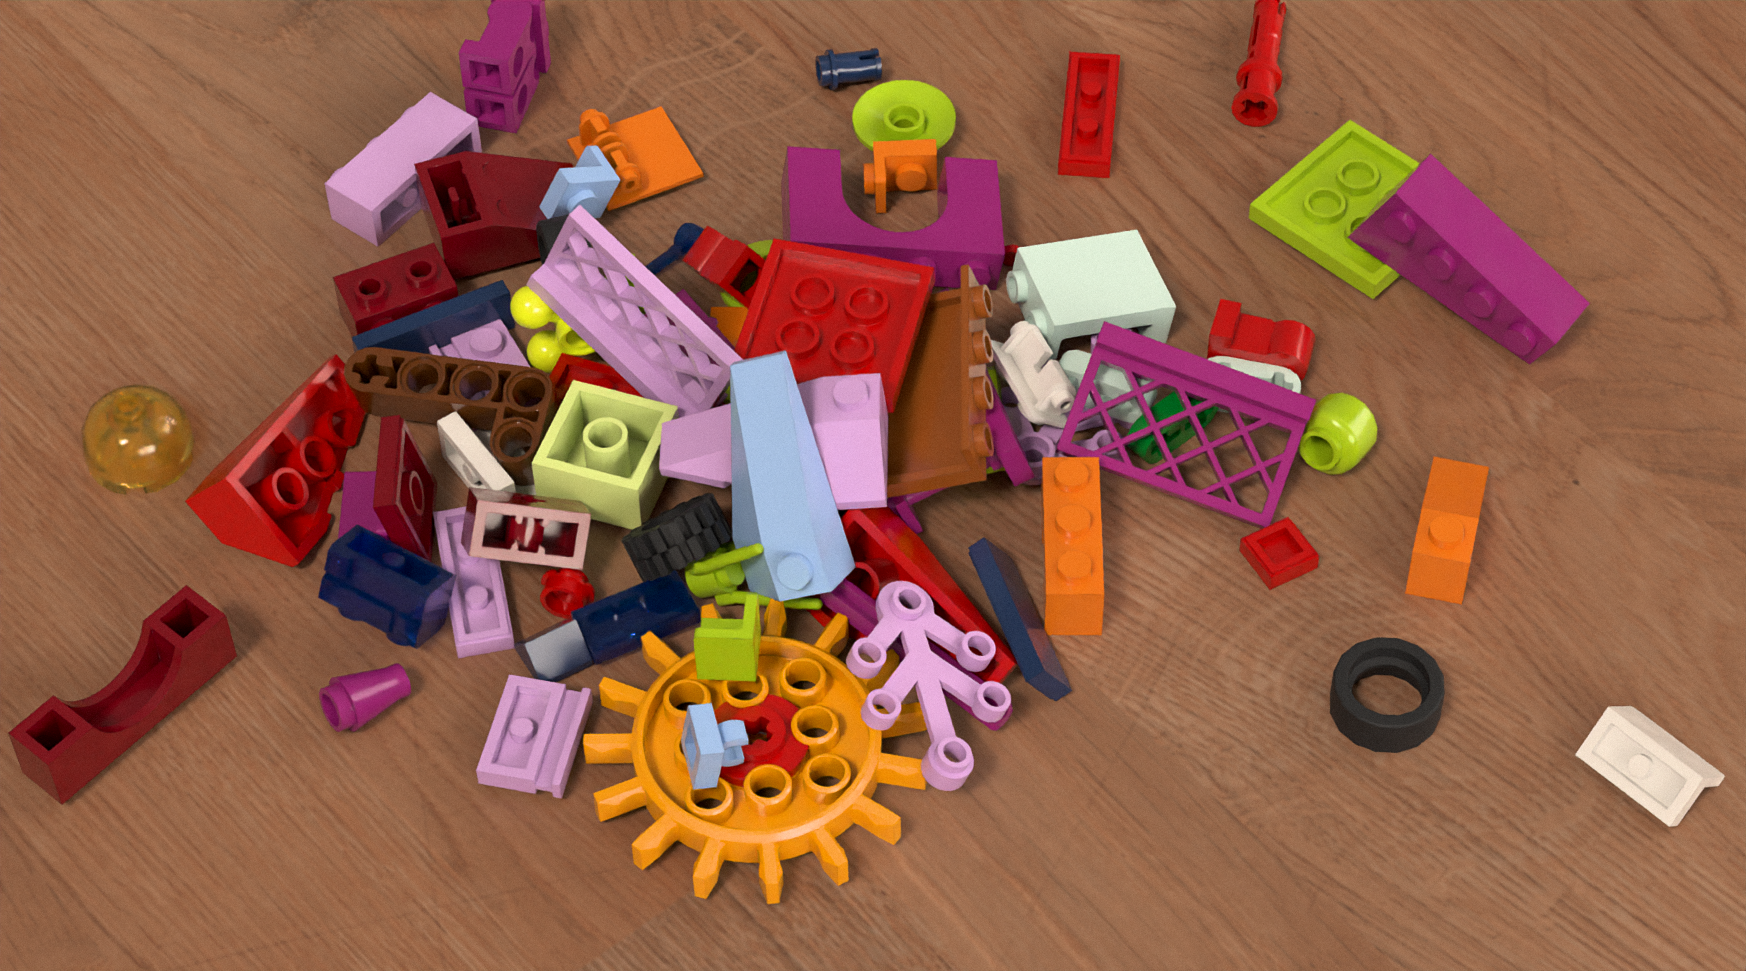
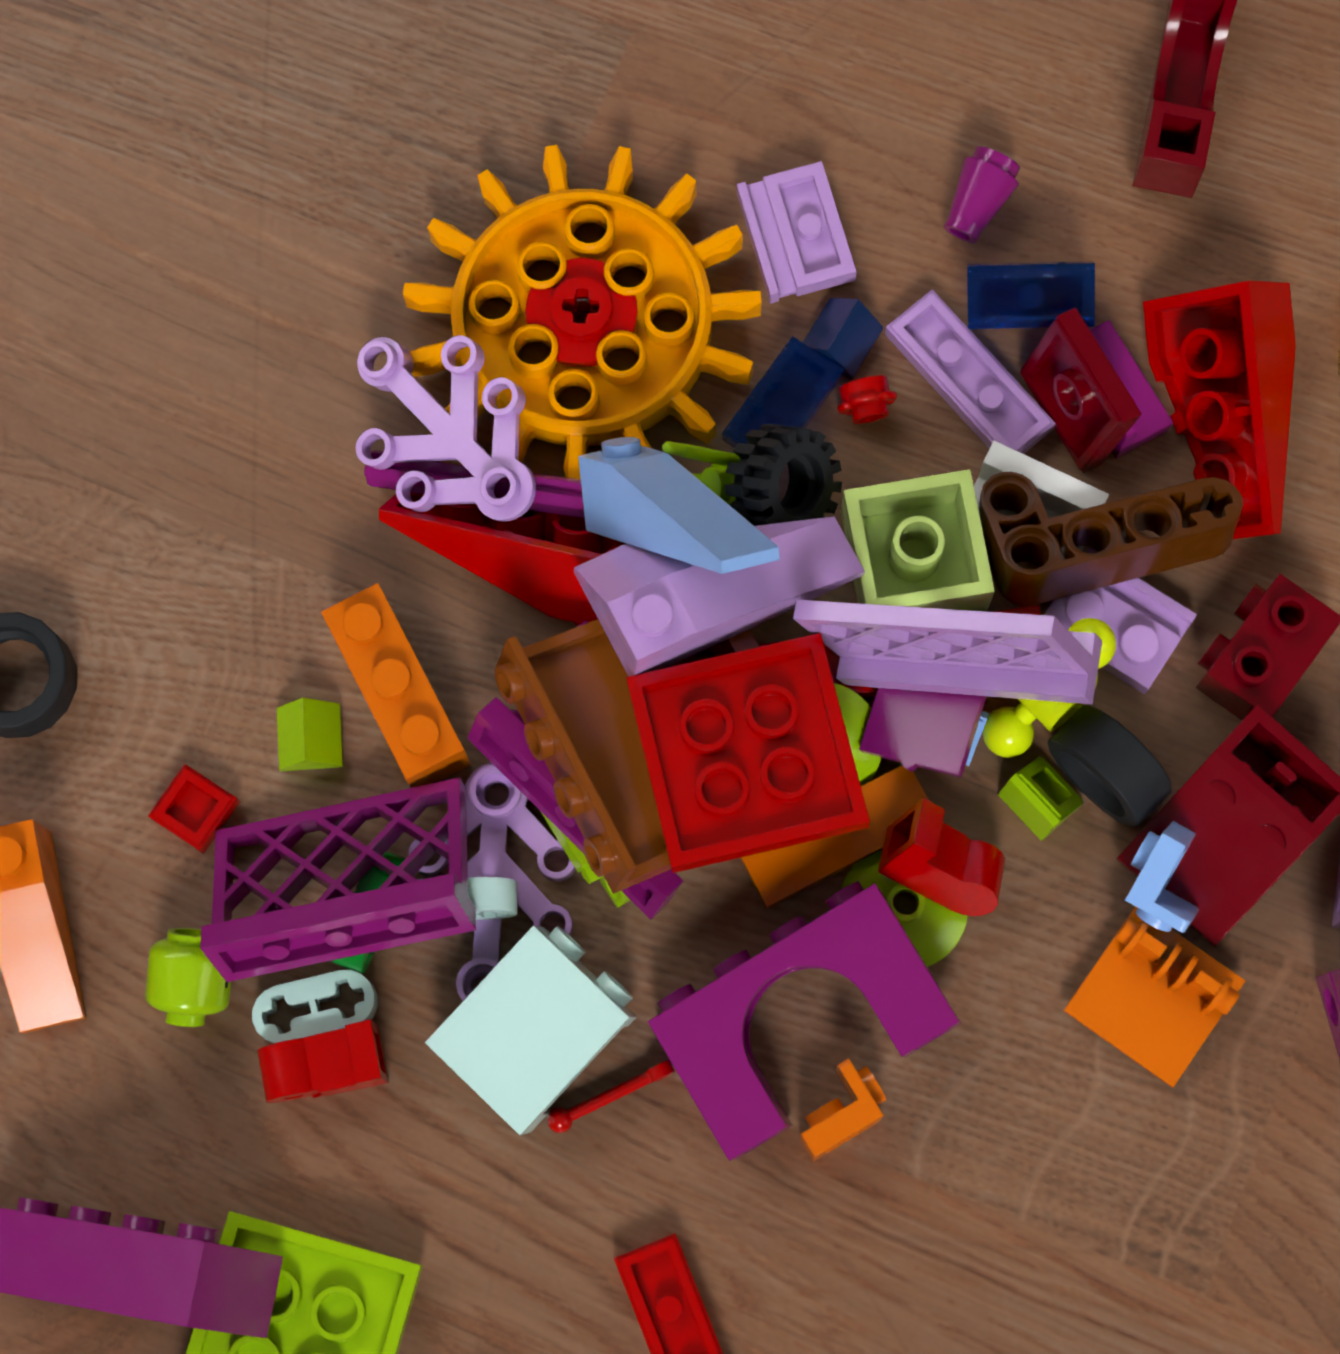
camera: 155 degrees right, 25 degrees up
dark blue tile [351,280,515,354] -> none
brick [461,487,591,570] -> none
clear blue hand [645,223,704,275] -> none
light blue tile [681,703,749,790] -> none
lime panel [693,593,761,681] -> none
dark blue pin [815,48,882,90] -> none
lime dish [852,80,956,151] -> none
dark blue tile [968,537,1072,701] -> none
white hinge [991,321,1076,429] -> none
none -> lime slope [277,697,344,772]

